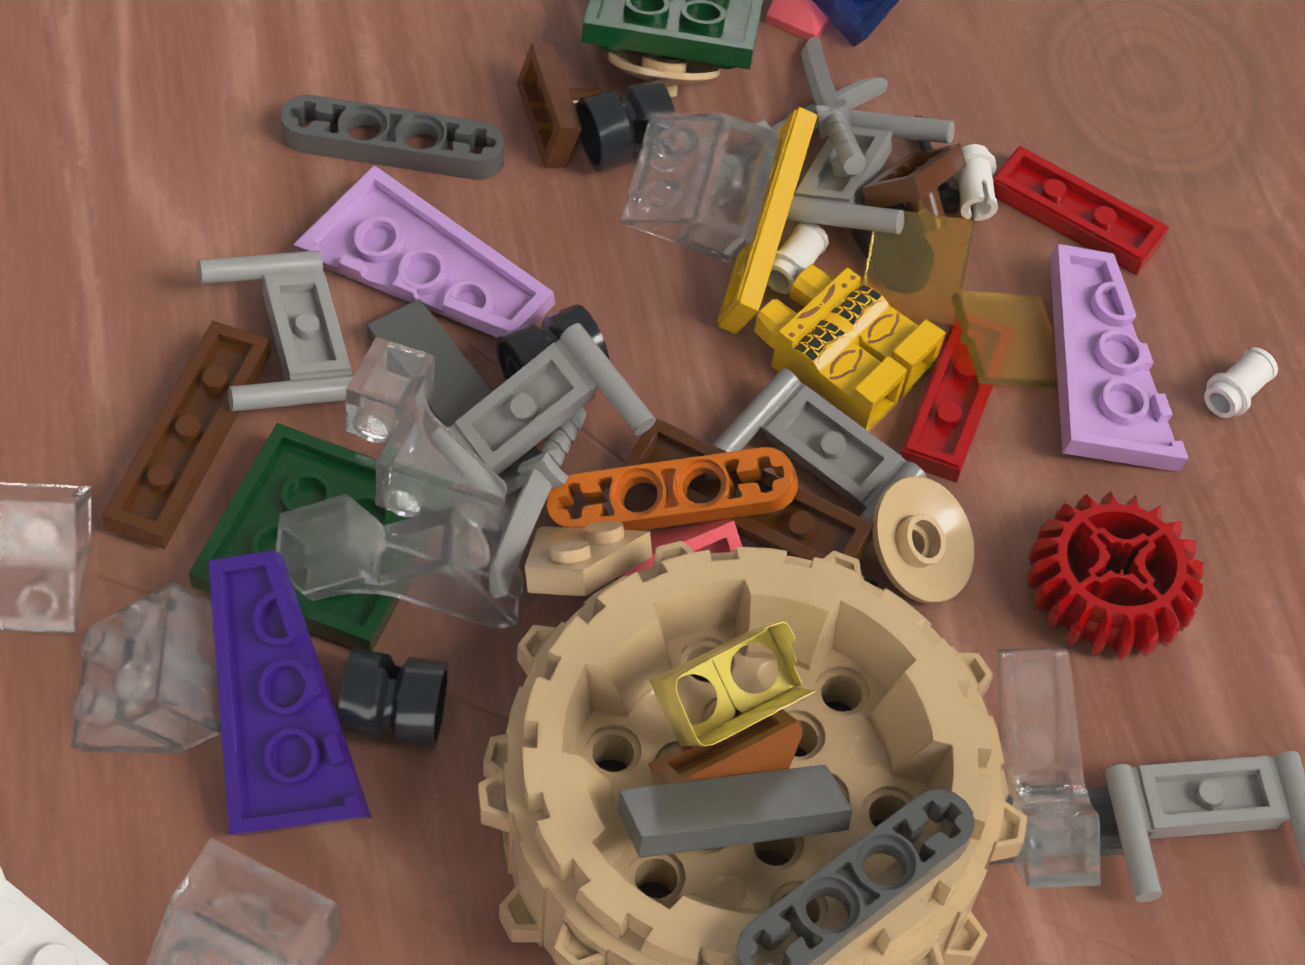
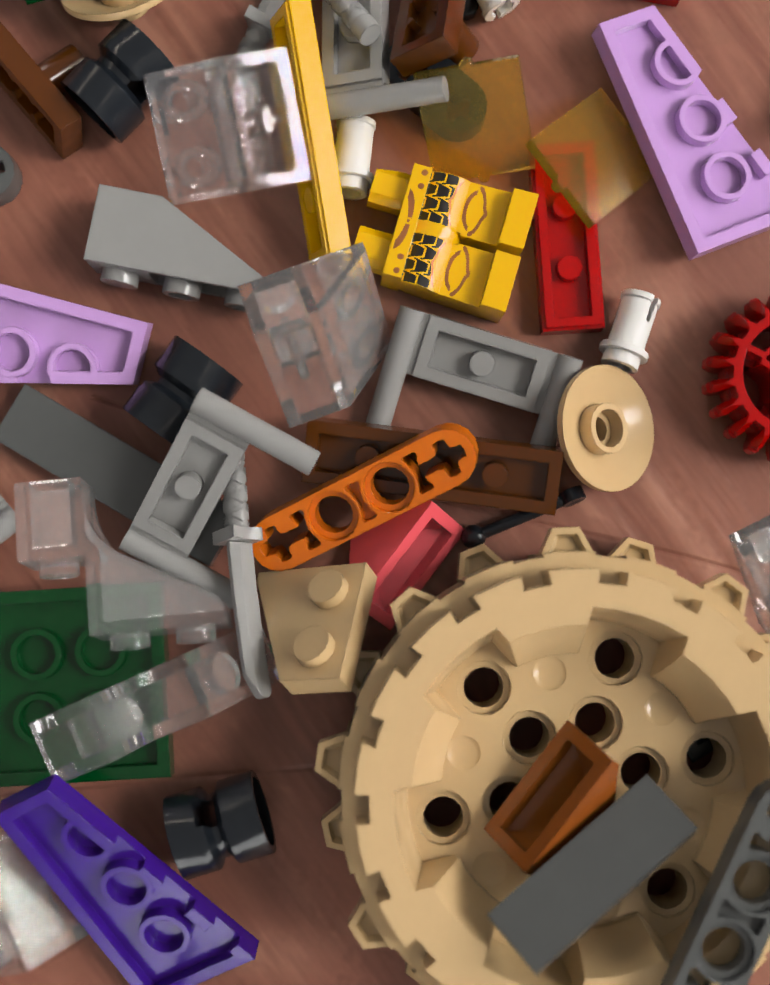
camera: 20 degrees left, 30 degrees up
light yellow piece [650,621,816,746] -> none
none -> light grey slope [83,184,280,314]
none -> clear slope [237,242,391,428]
none -> white pin [598,288,661,374]

